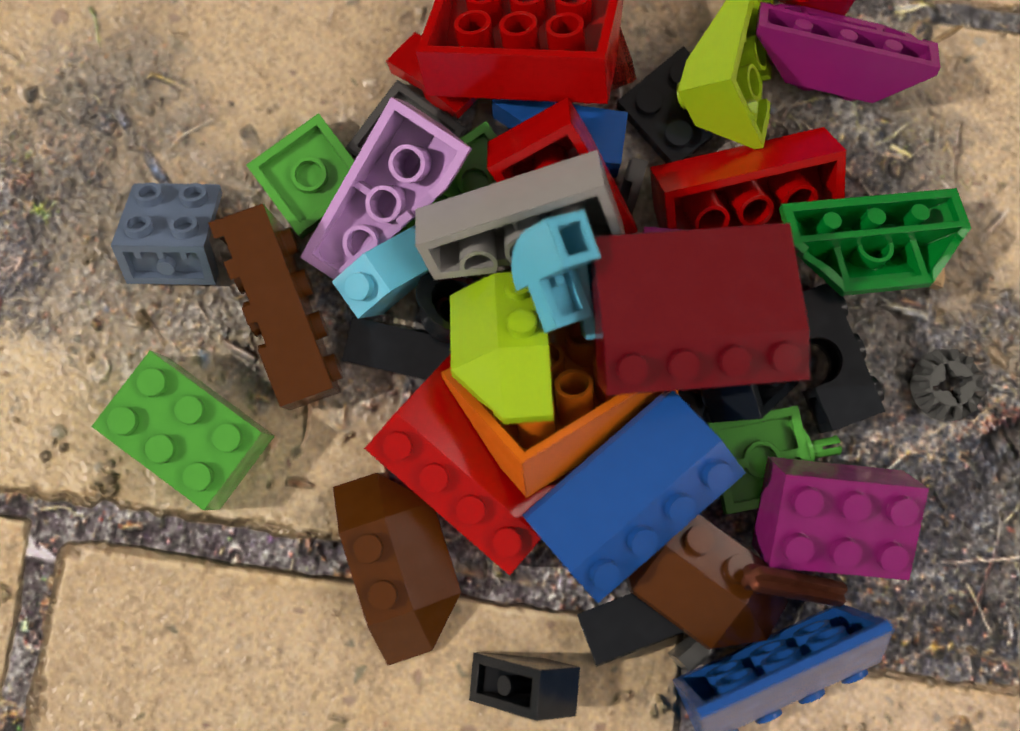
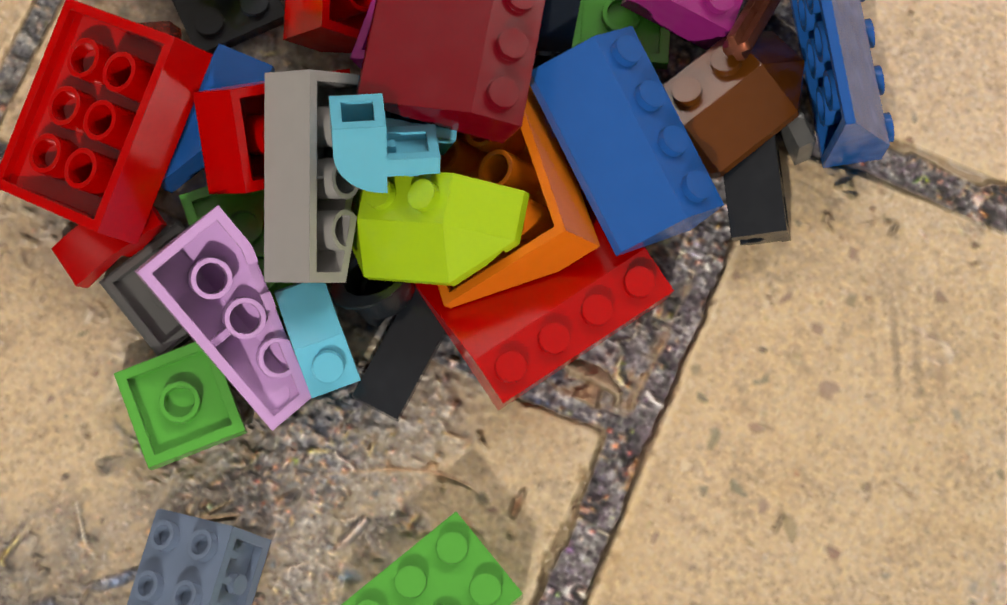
camera: 75 degrees left, 5 degrees down
reddish brown wedge [208,203,344,411] -> none
reddish brown wedge [333,473,462,665] -> none
black slope [469,652,580,721] -> none
dark grey tile [620,157,648,215] -> none

